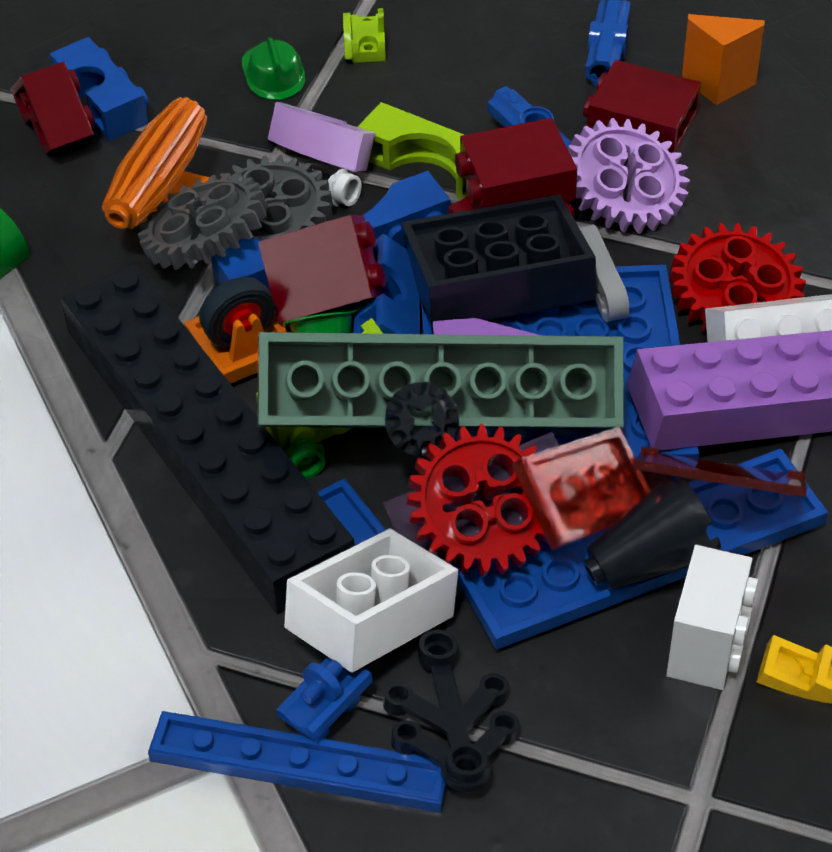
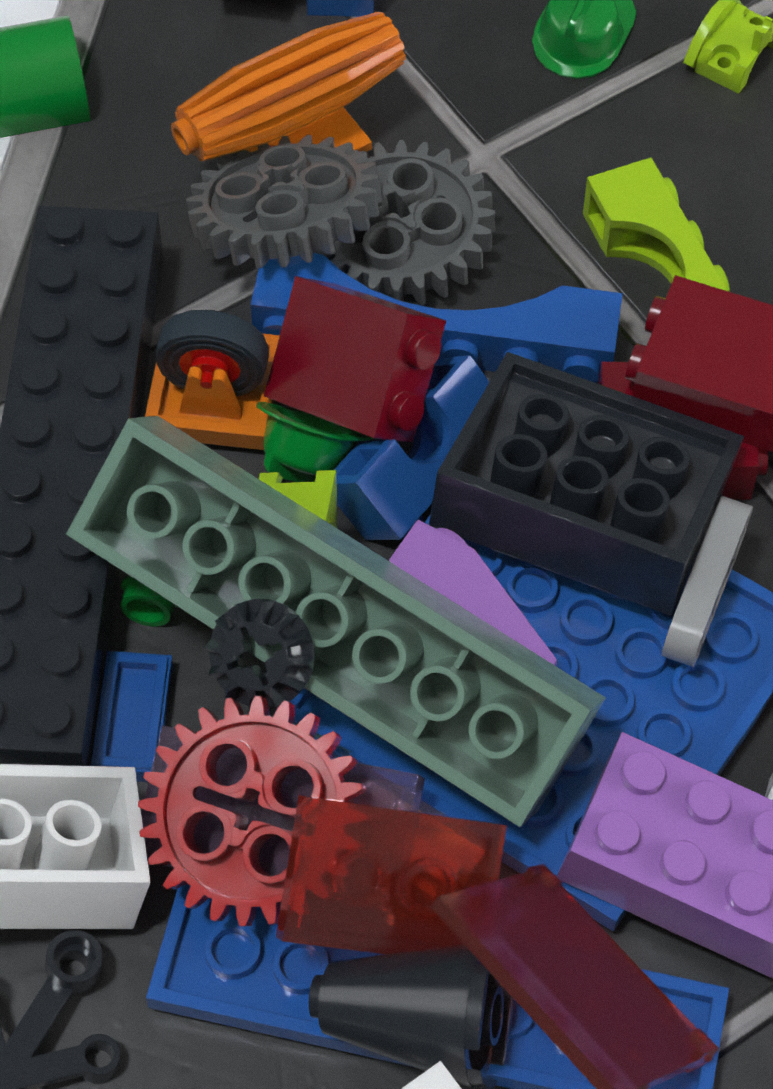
camera: 35 degrees right, 10 degrees up
lavender slope [268,102,376,172] -> none
white plate [328,169,362,207] -> none

